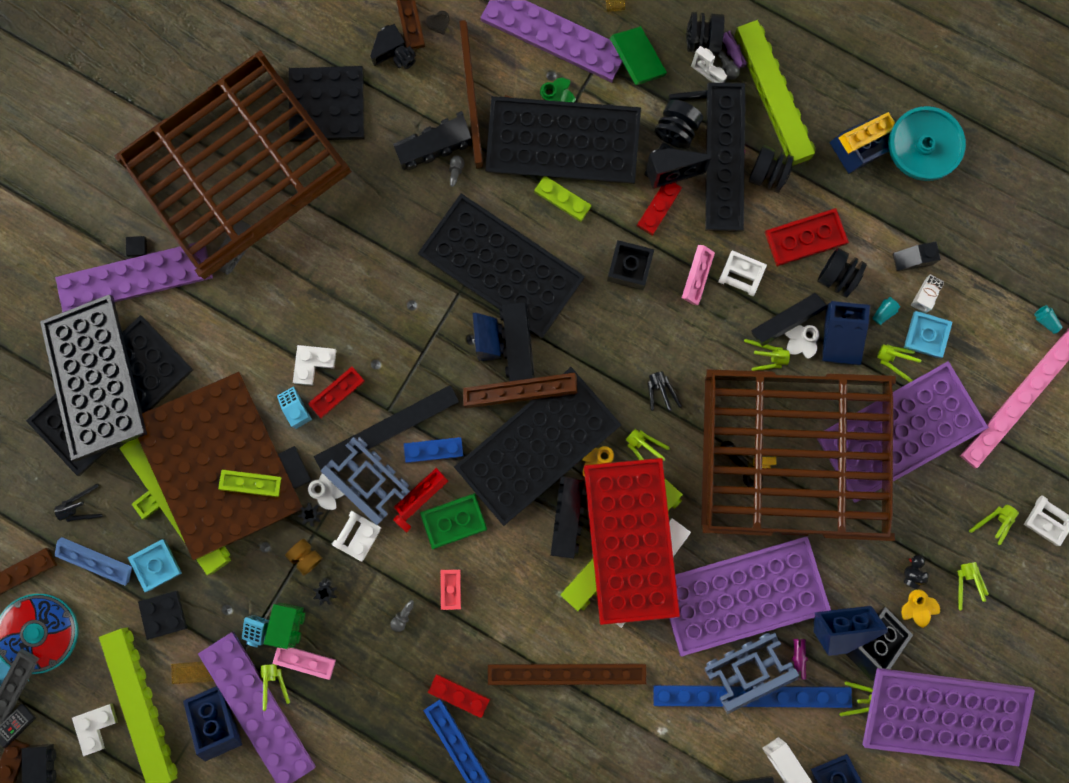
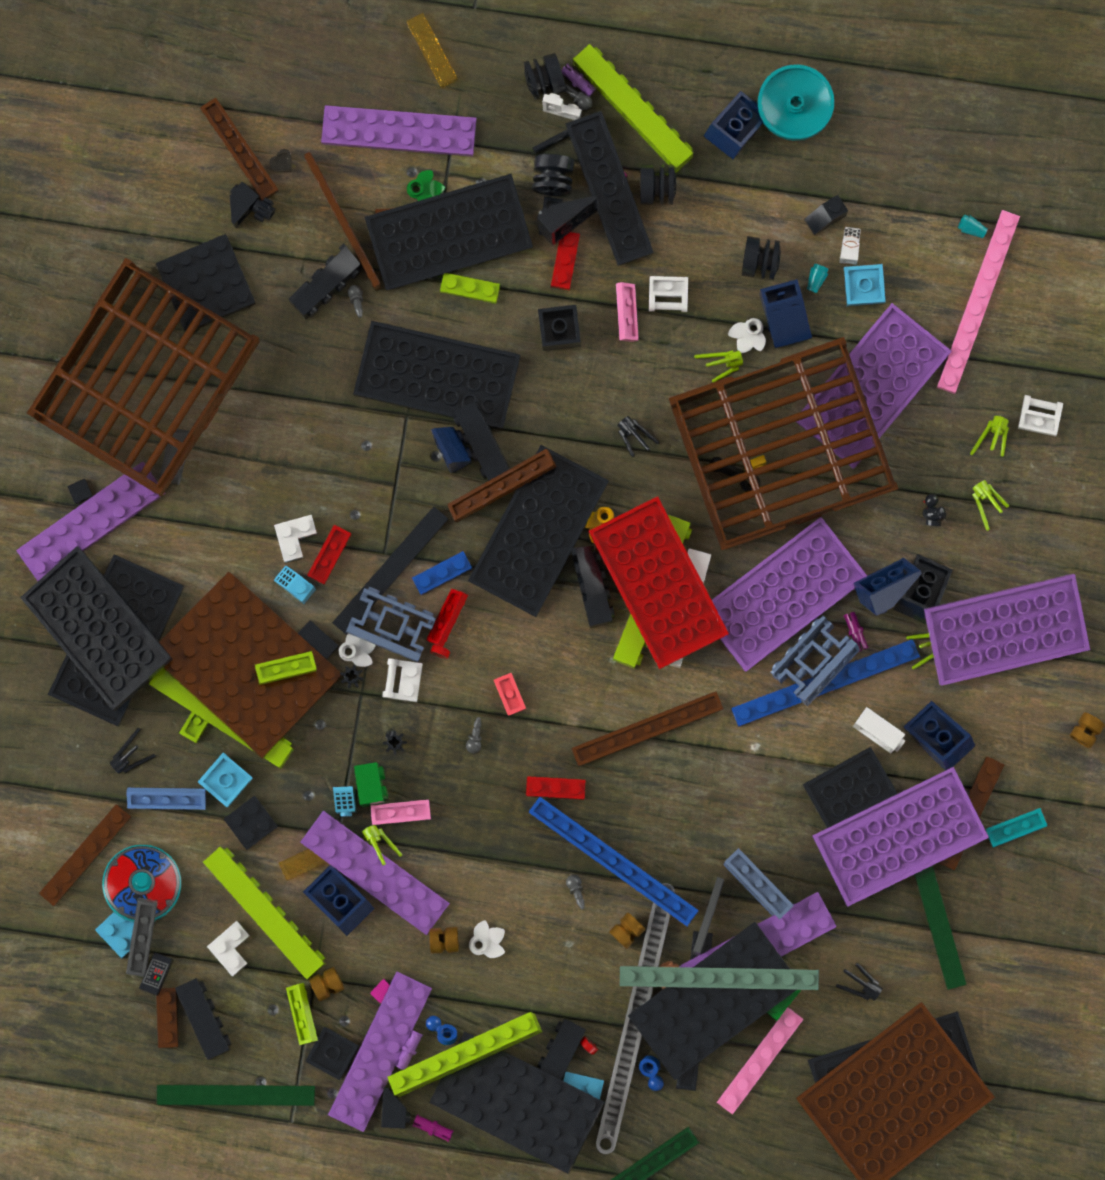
camera: 15 degrees left, 0 degrees up
pearl gold wheel [285,538,323,576] -> none
green tile [420,493,487,549] -> none
green tile [610,26,667,85] -> none
lime plant [626,429,670,461] -> none
black tile [751,293,827,347] -> none
red tile [764,208,849,267] -> none
yellow tile [839,112,895,154] -> none
lime plant [877,344,921,382] -> none
yellow plate [901,589,940,628] -> none

